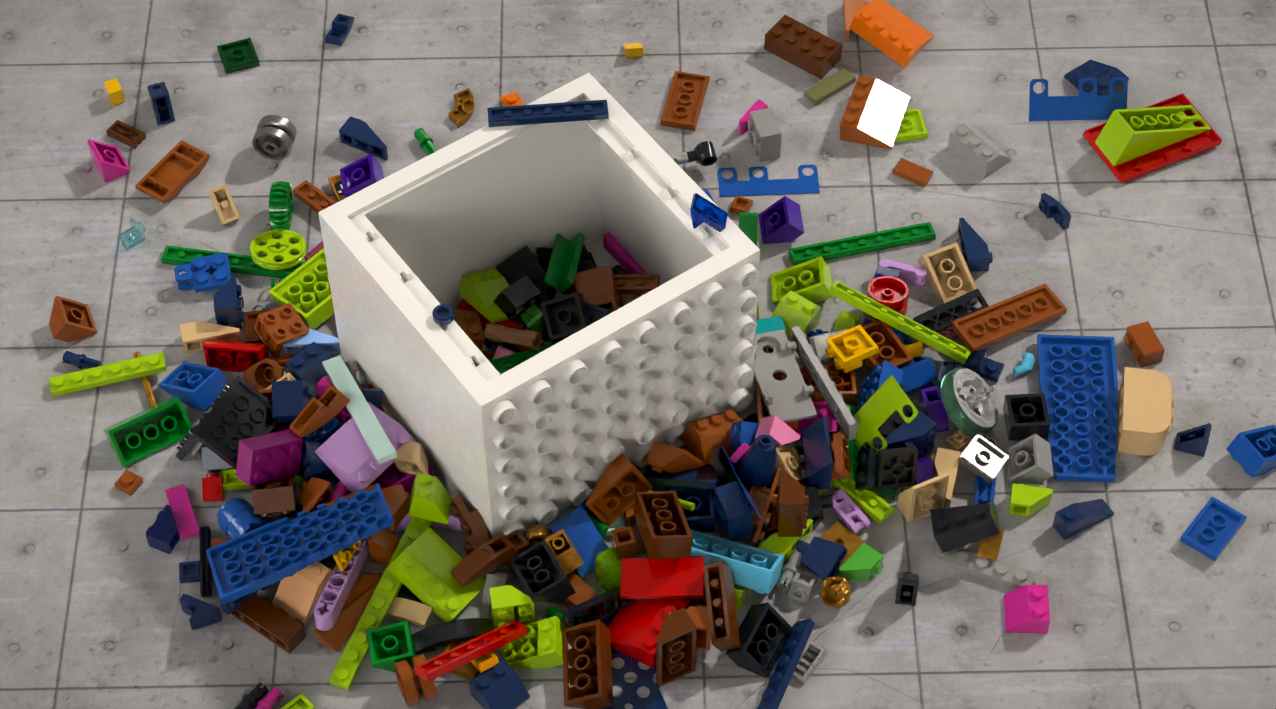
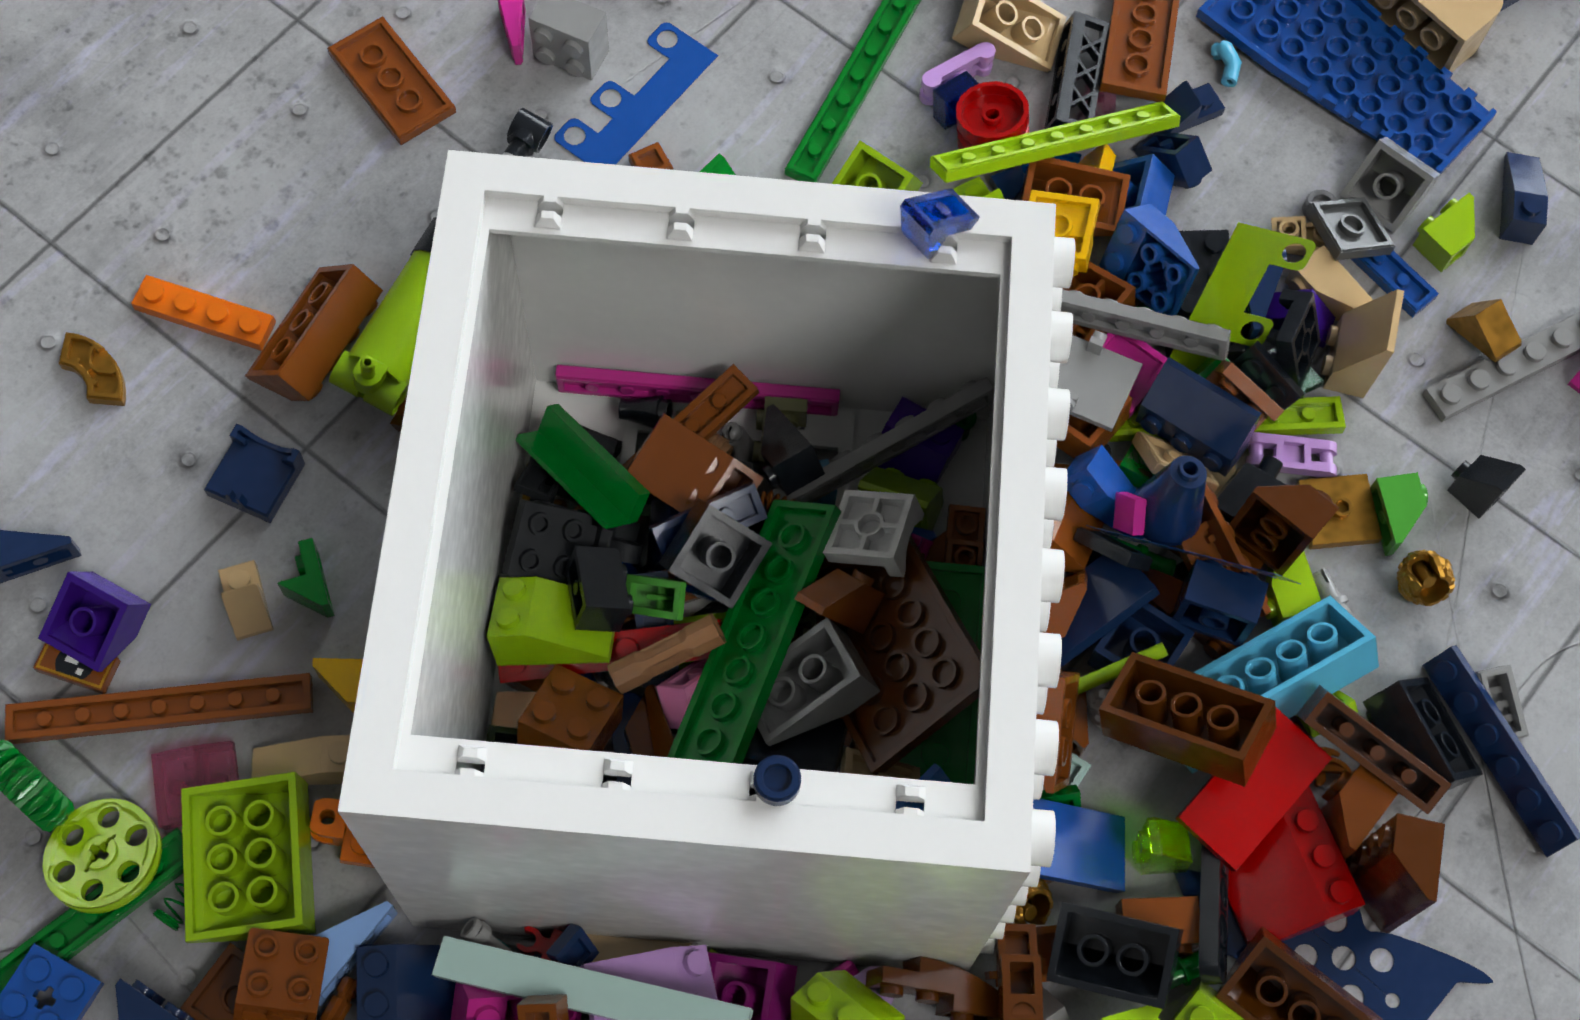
camera: 55 degrees left, 15 degrees up
tan slope [393,441,428,475] -> none
green axle [414,128,438,155] -> none
dark blue tile [487,100,609,127] -> none
pearl gold slope [545,529,584,575] -> none
dark orange slope [611,526,647,560] -> none
yellow slope [623,42,643,59] -> none
bright pink slope [755,415,800,447] -> none
dark purple slope [758,196,804,244] -> none
light grey bracket [788,569,818,603] -> none
dark blue torso [796,537,849,580] -> none
dark purple slope [918,386,949,433] -> none
black wedge [930,503,1000,553] -> none
flat silver wheel [940,367,999,436] -> none
black brick [1003,393,1050,441] -> none

